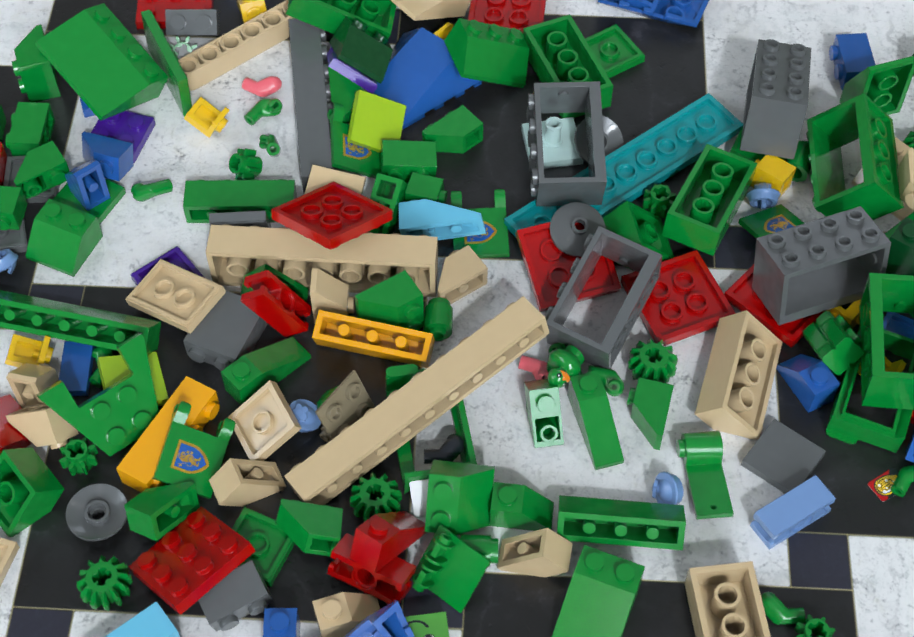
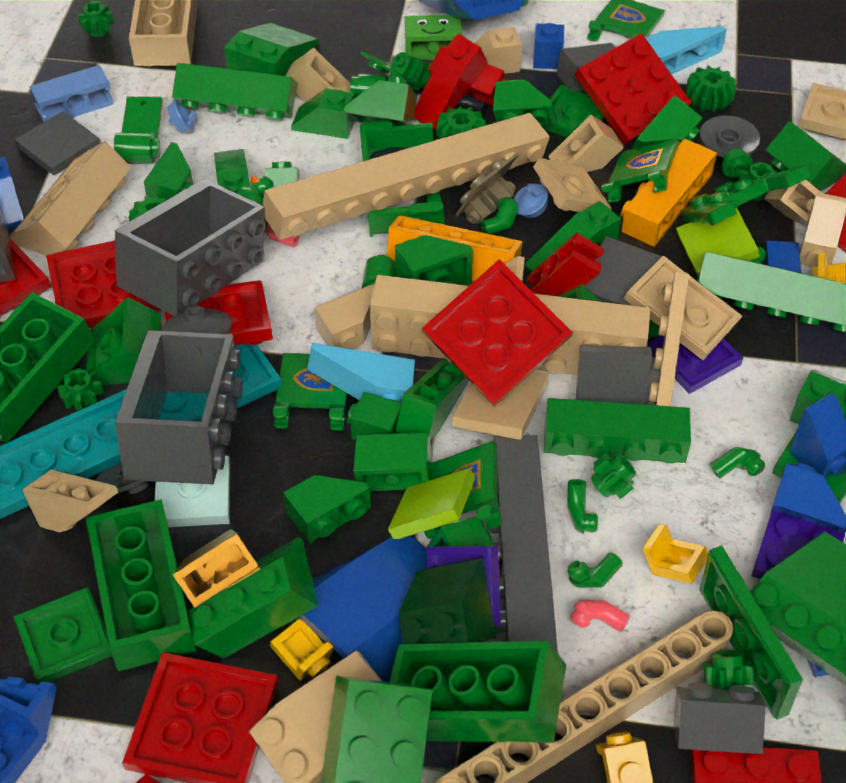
camera: 175 degrees left, 5 degrees down
green arm [761,592,805,625] -> none
none -> tan slope [22,470,118,533]
none -> torso [173,529,259,608]
none -> tan plate [649,272,689,406]
none -> green plate [722,149,753,177]

